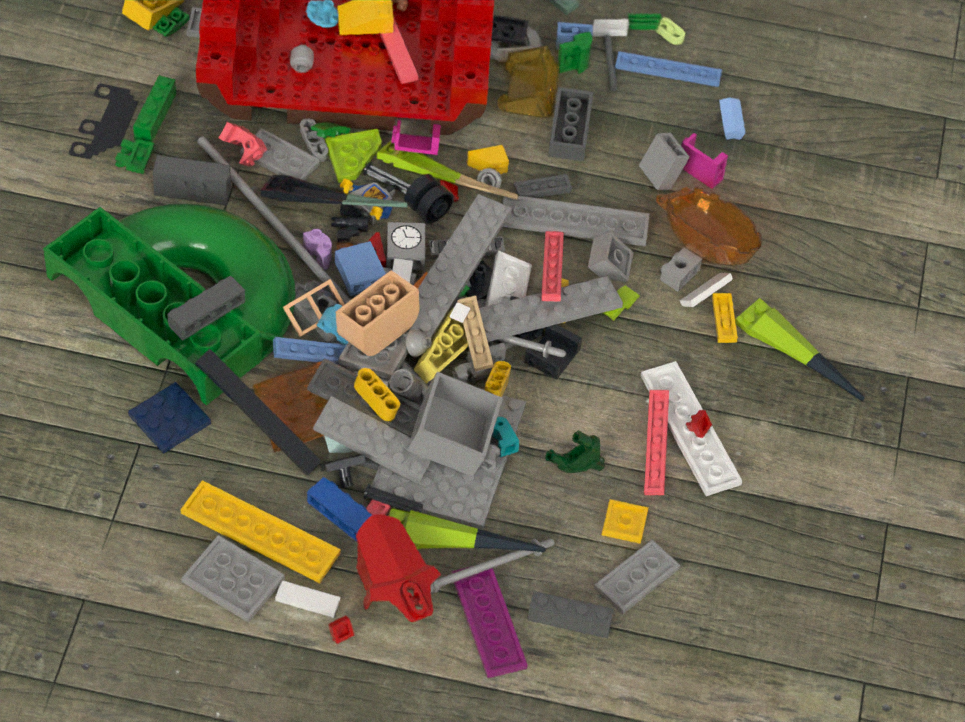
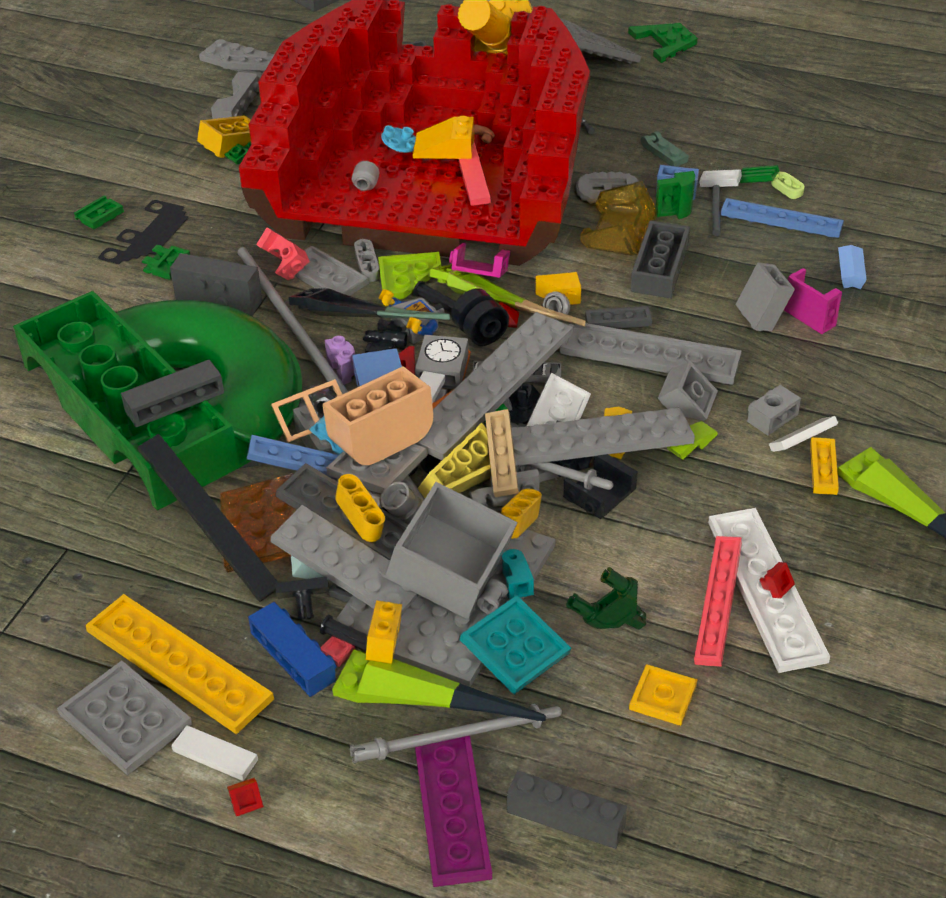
camera: 15 degrees right, 10 degrees down
dark blue plate [128,382,211,454] -> none
green brick [133,75,176,142] -> none
green slope [311,122,351,139] -> none
red piece [356,514,441,622] -> none
light grey brick [406,330,432,357] -> none
white sticker [450,303,470,323] -> none
black tile [491,15,529,46] -> none
coral tile [542,231,564,302] -> none
light grey tile [594,540,680,614] -> none
clear orange windscreen [656,187,762,266] -> none
none -> green plate [74,195,124,230]
none -> yellow brick [365,600,402,664]
none -> teal plate [459,595,571,695]

